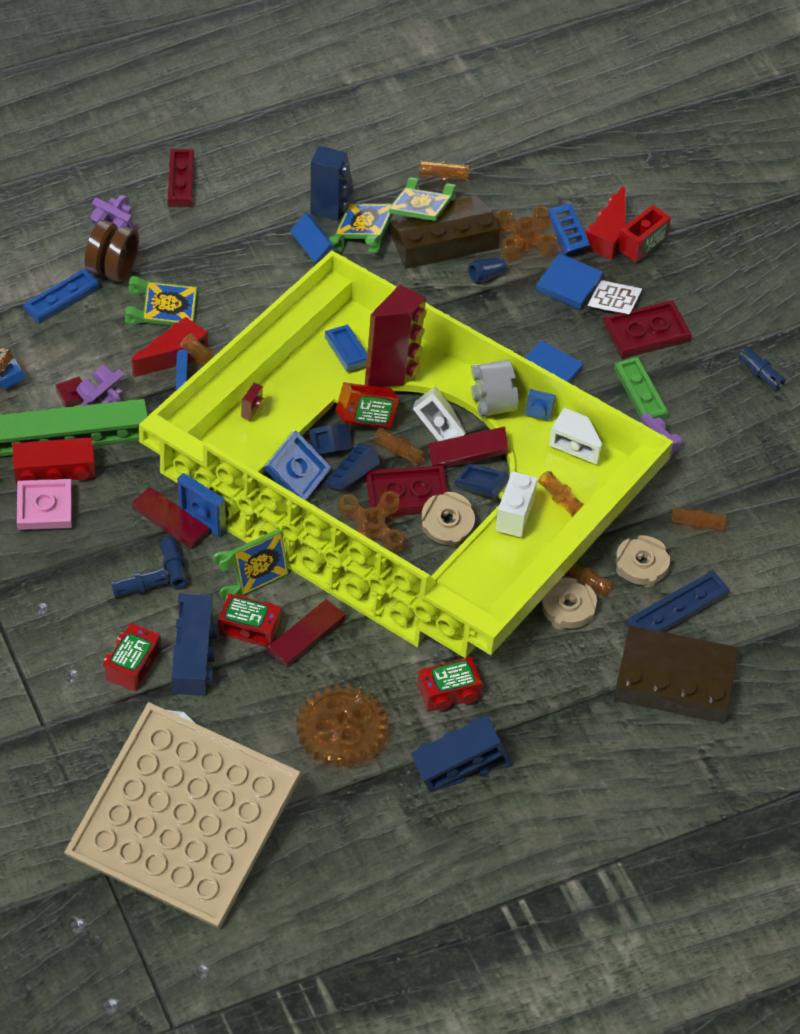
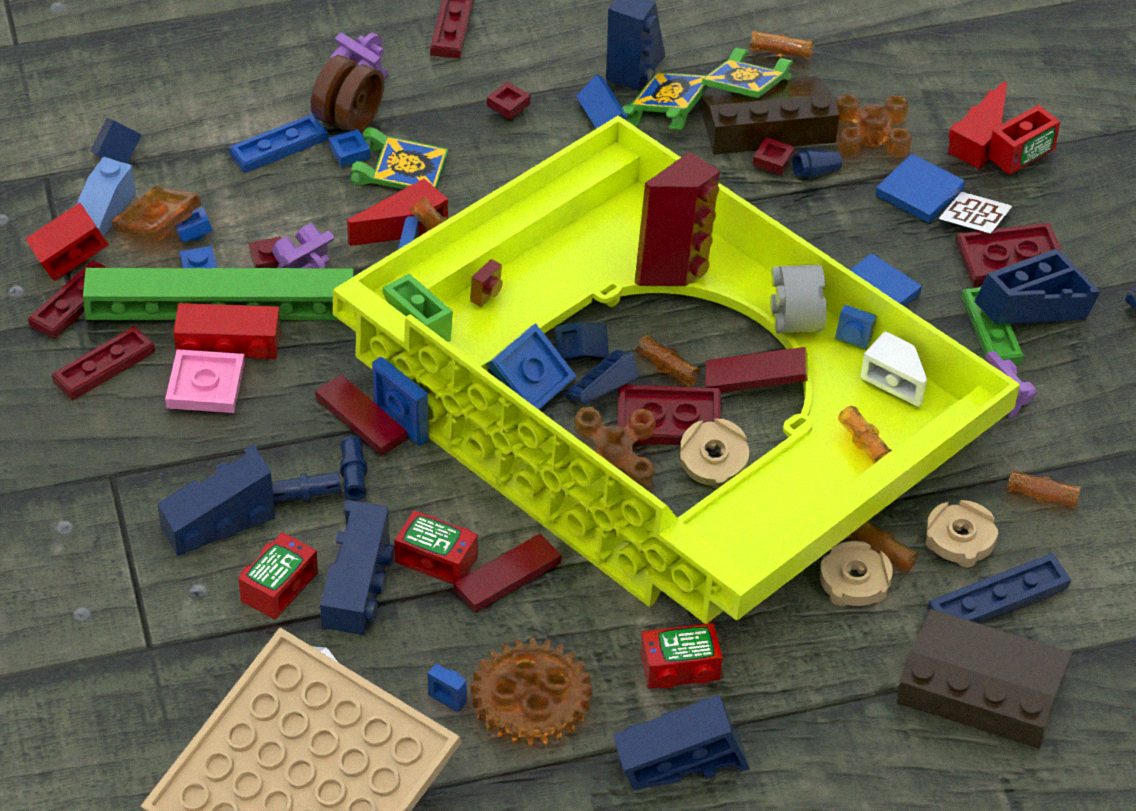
camera: 10 degrees right, 5 degrees down
flag [213,529,289,599] -> none
blue tile [325,324,367,372] -> none
brick [335,382,399,428] -> none
white slope [413,386,465,441] -> none
dark blue tile [454,463,510,498] -> none
white brick [495,471,538,537] -> none
blue slope [547,203,590,256] -> none
none -> dark blue wedge [157,443,275,555]
none -> blue plate [179,246,217,268]
none -> blue plate [329,129,370,167]
none -> bright green slope [382,274,453,342]
none -> blue plate [427,663,467,712]
none -> dark red plate [487,81,531,120]
none -> dark red plate [753,137,795,176]
none -> dark blue wedge [974,248,1101,324]

